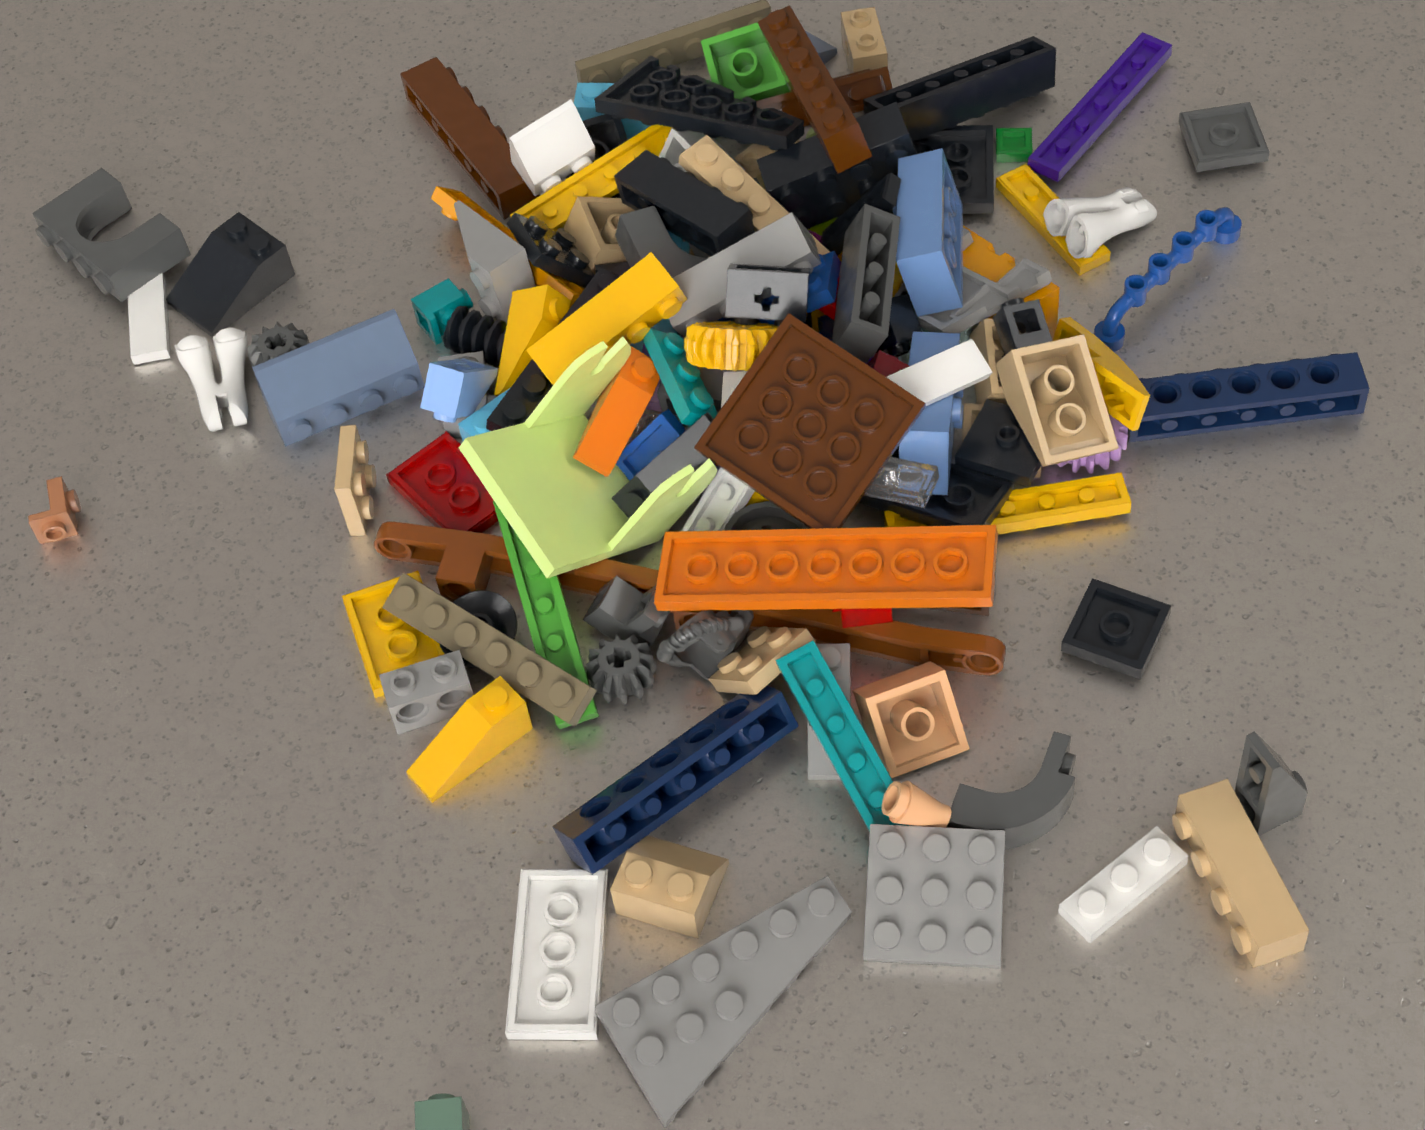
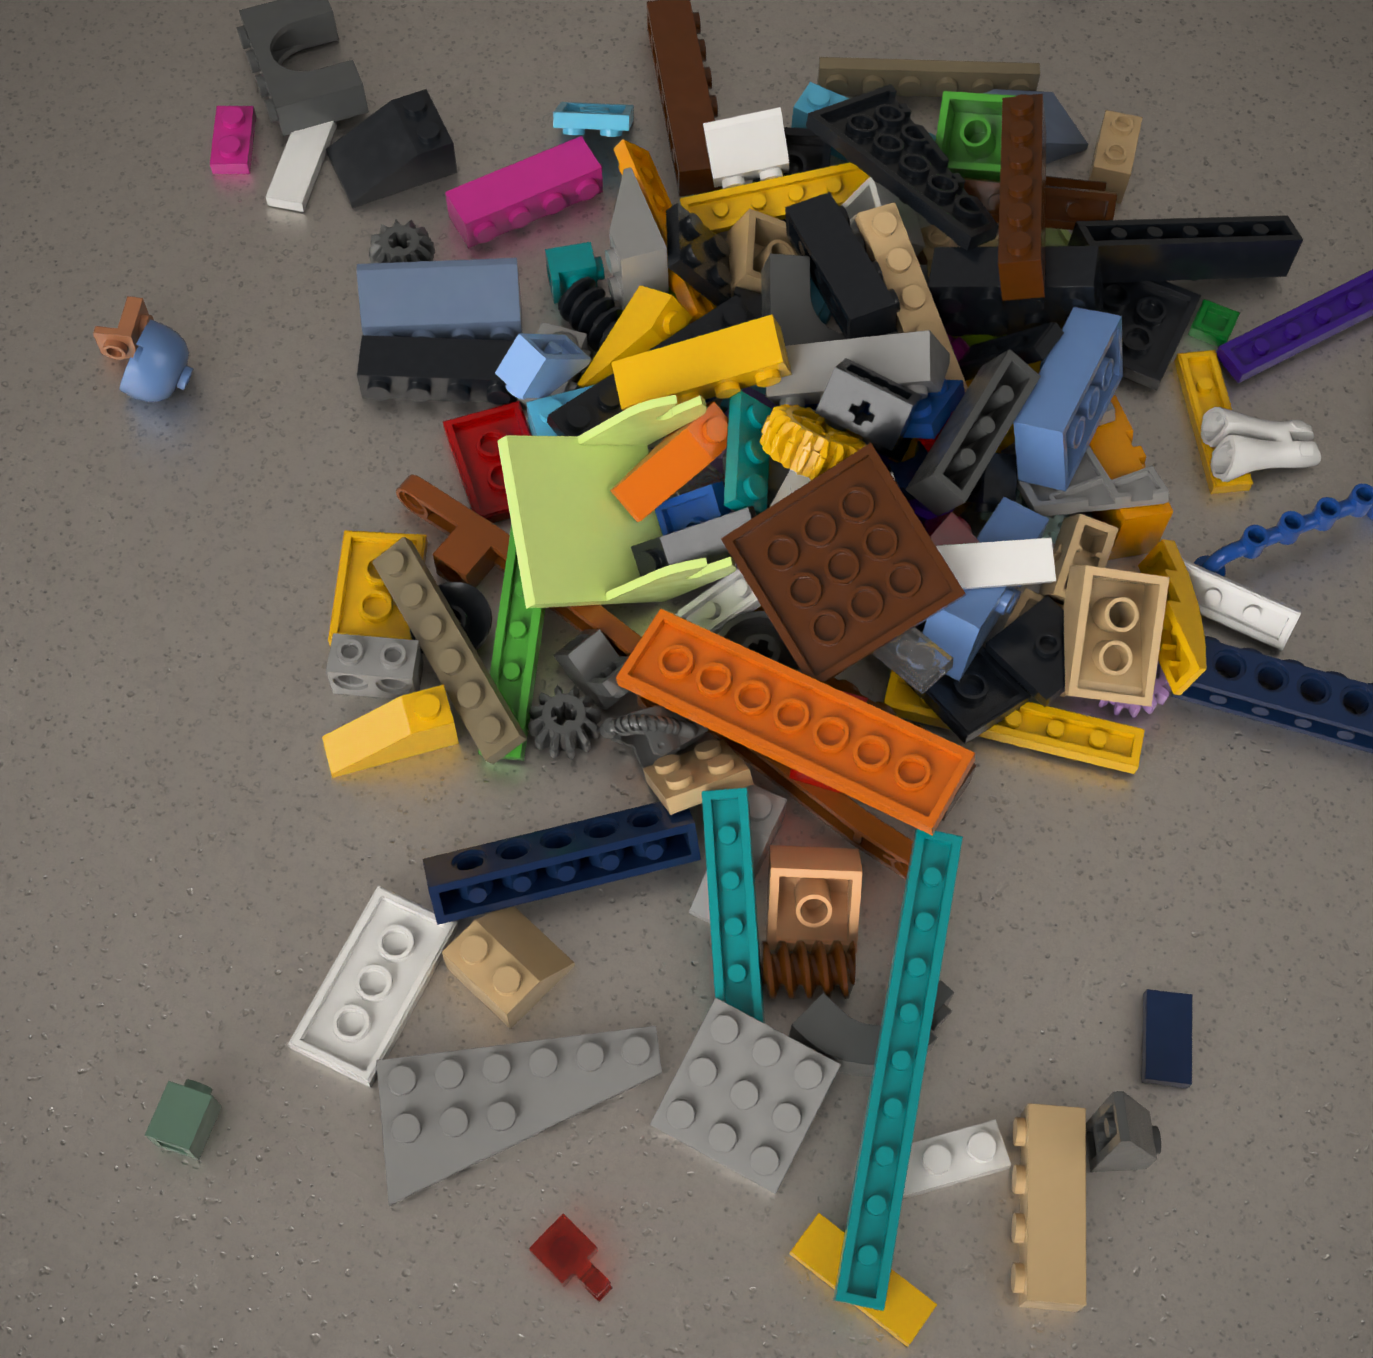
camera: 15 degrees right, 10 degrees up
white piece [174,328,248,432] -> none
tan plate [334,425,376,536] -> none
light nougat cone [882,780,951,828] -> none
black brick [993,298,1052,358] -> none
black plate [1061,578,1171,679] -> none
none -> medium blue cylinder [119,319,194,402]
none -> dark pink plate [210,106,256,174]
none -> black brick [357,335,518,405]
none -> dark pink brick [445,136,603,249]
none -> clear red plate [529,1213,613,1302]
none -> medium azure plate [553,102,634,137]
none -> reddish brown piece [761,940,856,999]
none -> yellow tile [790,1213,937,1347]
none -> teal plate [833,829,963,1311]
none -> dark blue tile [1142,989,1193,1088]
none -> white tile [1183,559,1301,651]

